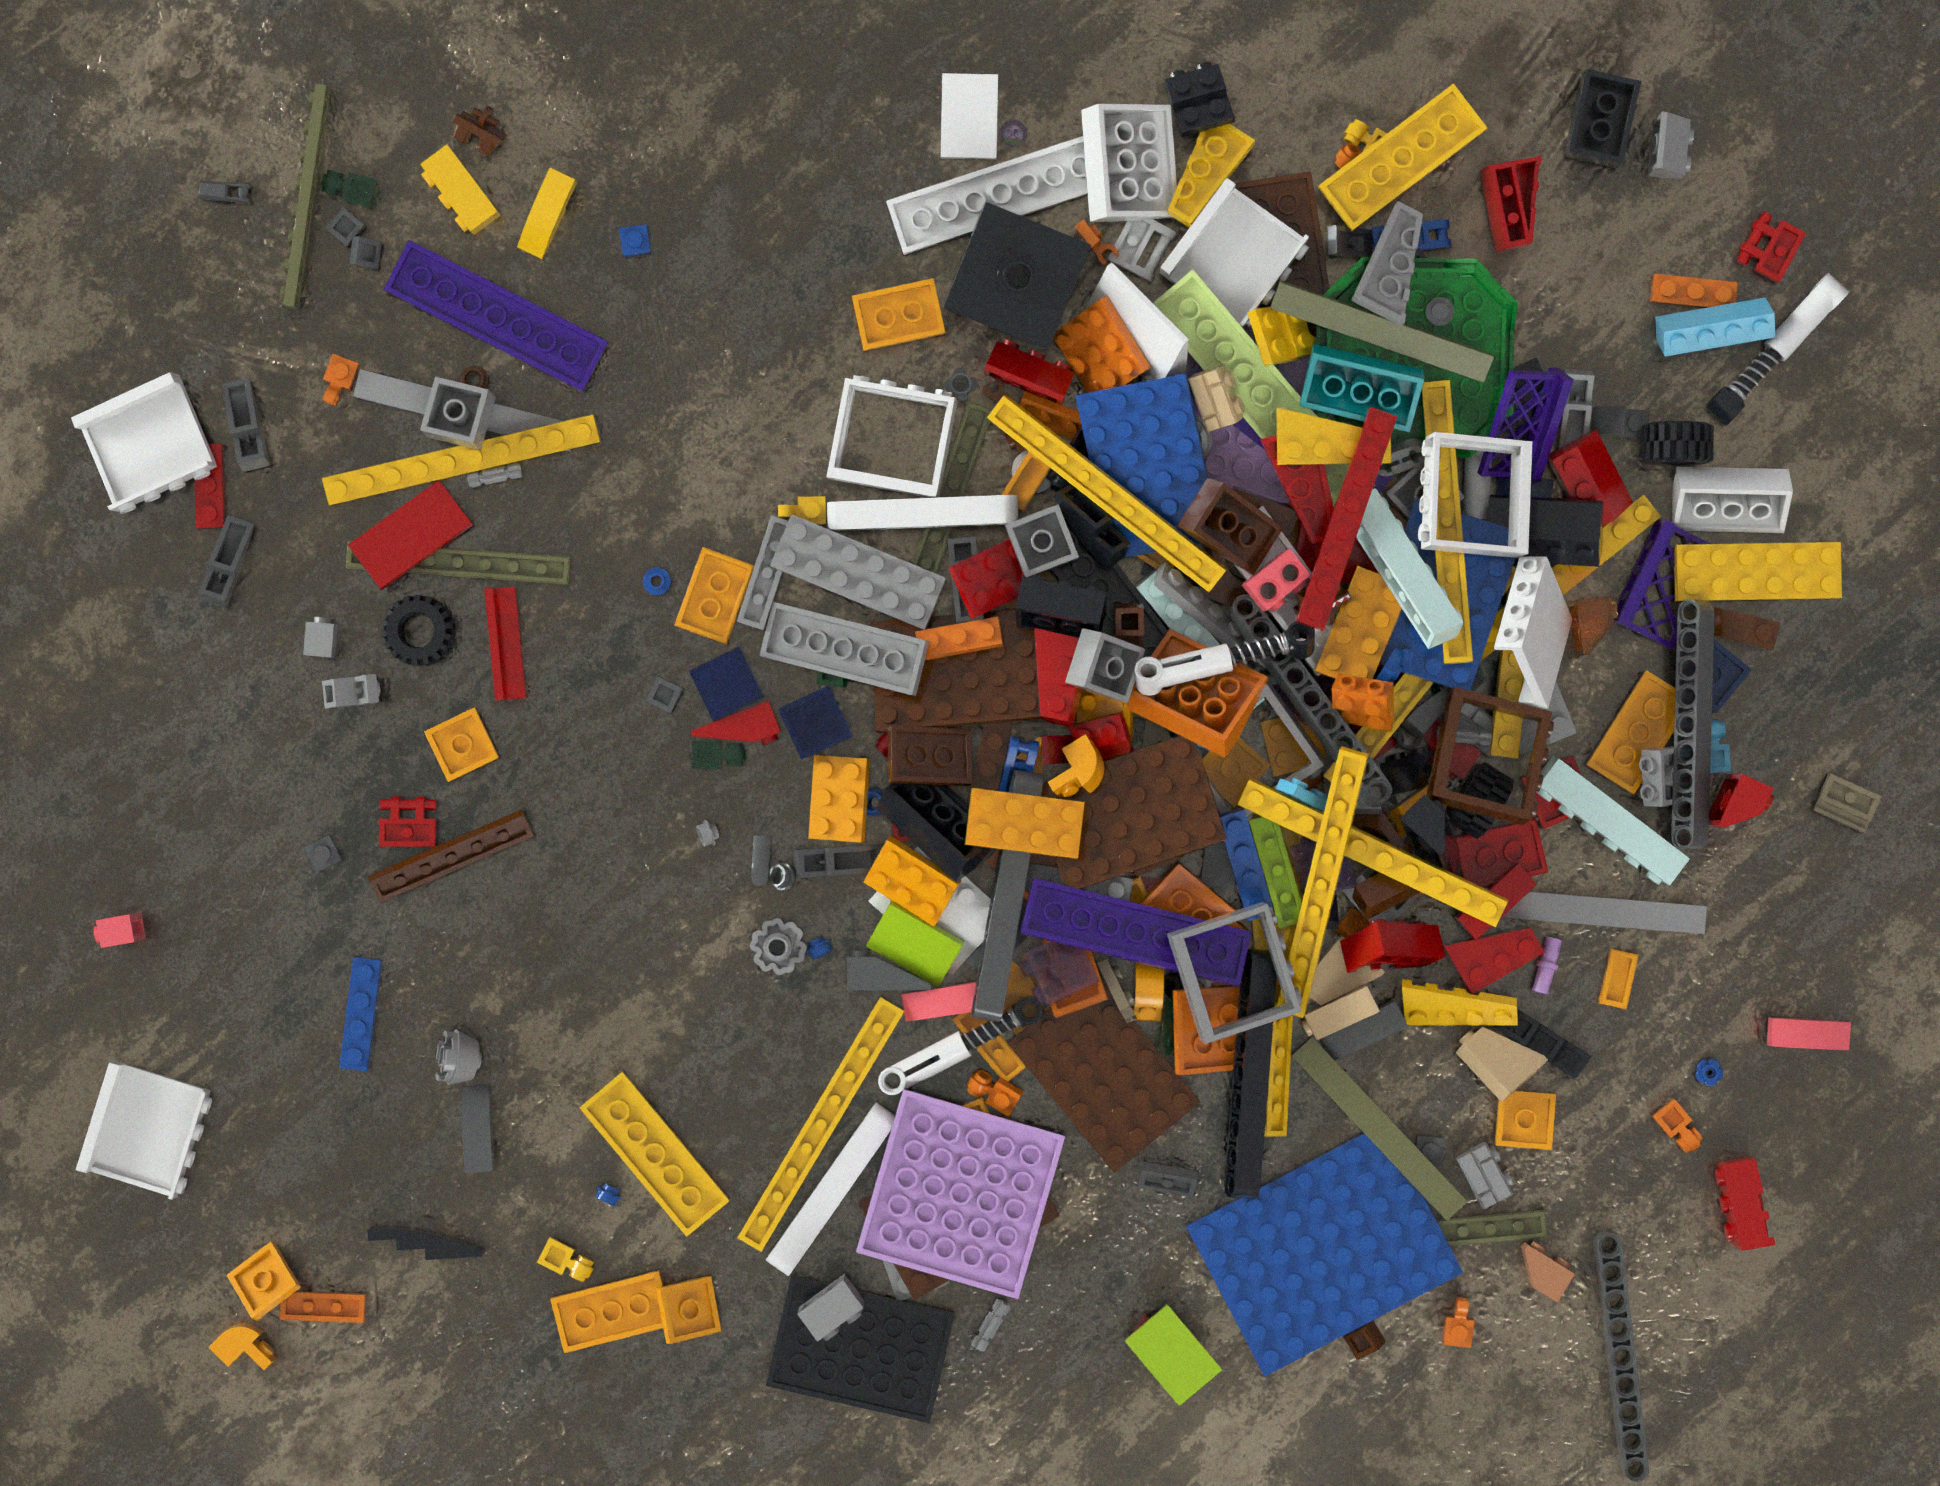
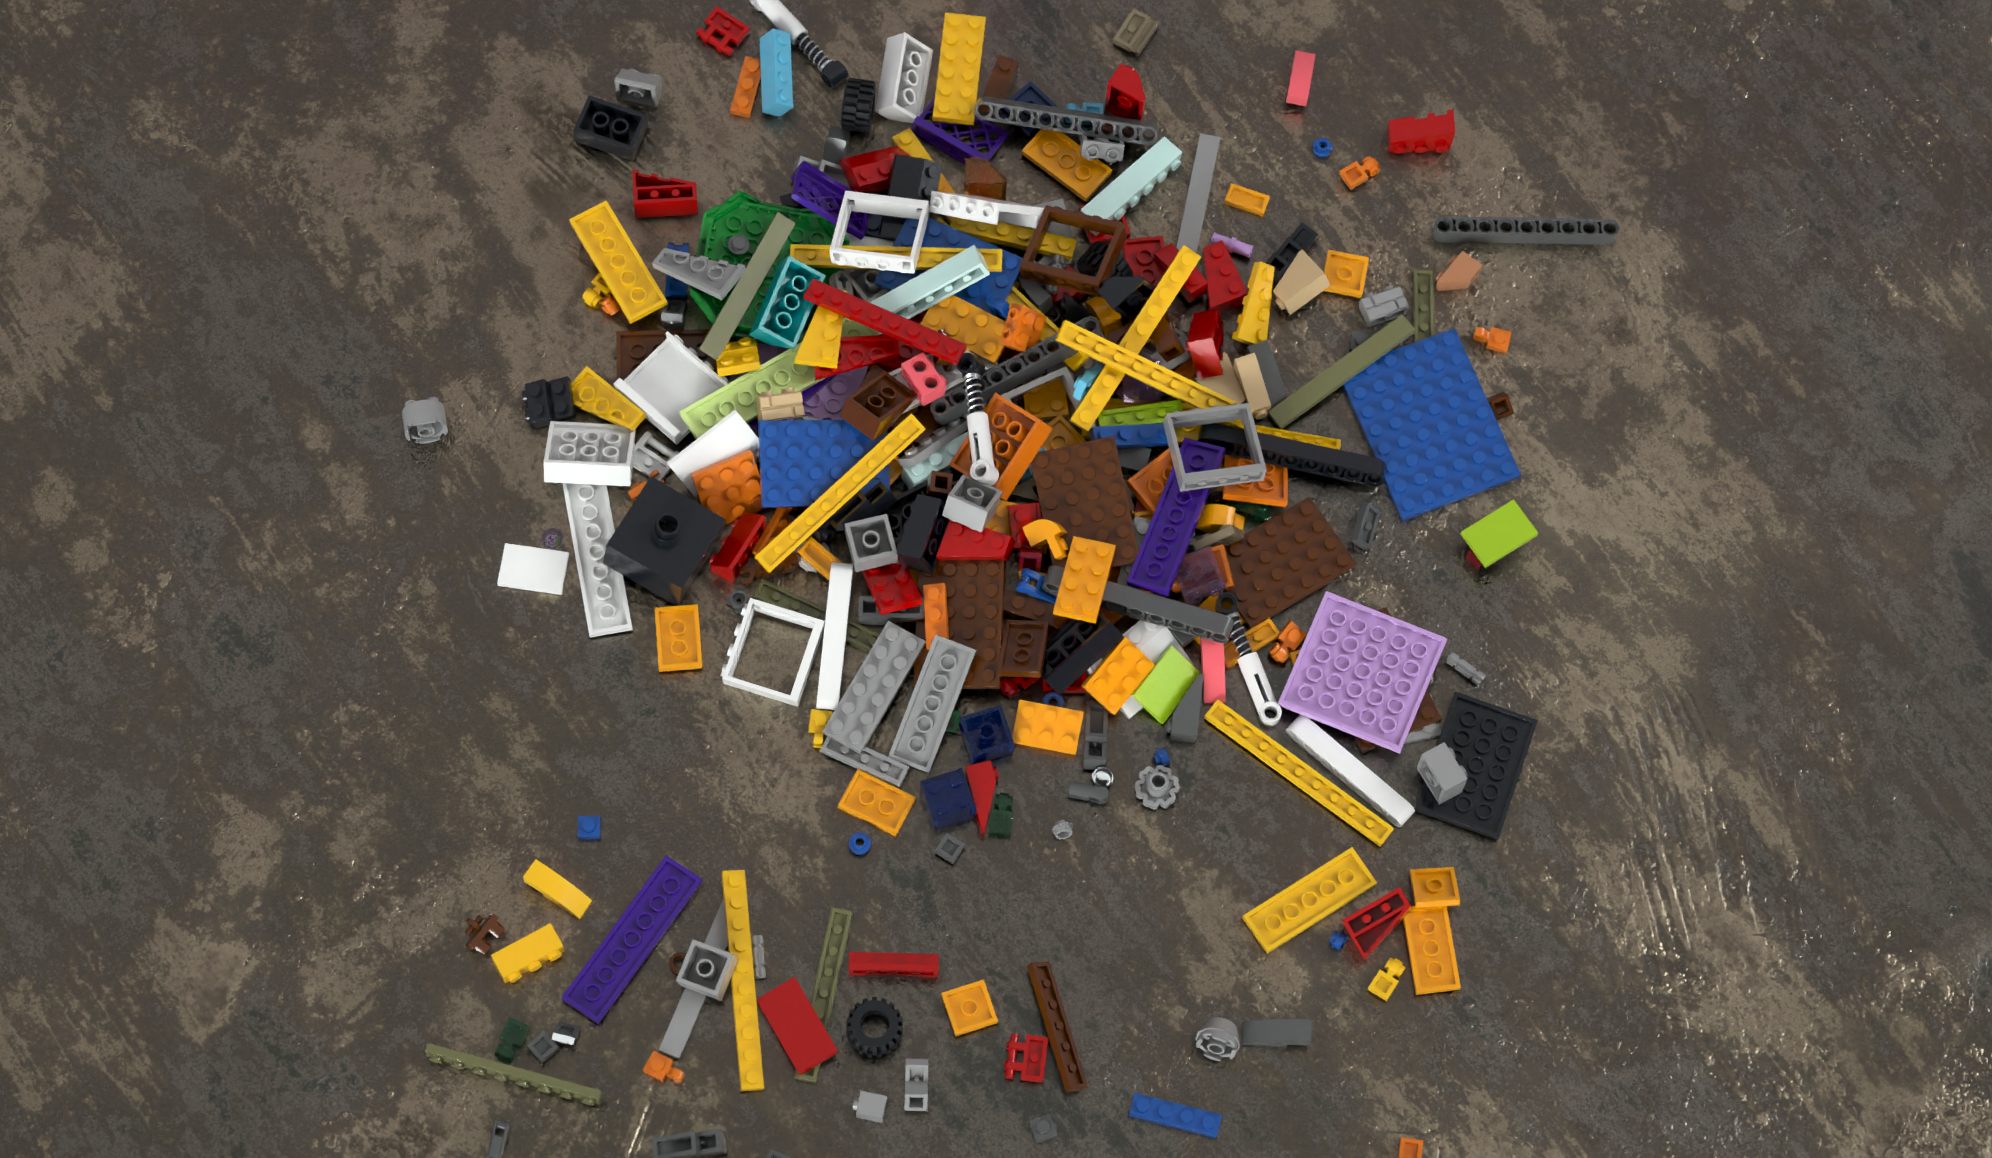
camera: 85 degrees left, 20 degrees down
black slope [367,1226,485,1260] -> none
none -> red wedge [1342,887,1412,960]

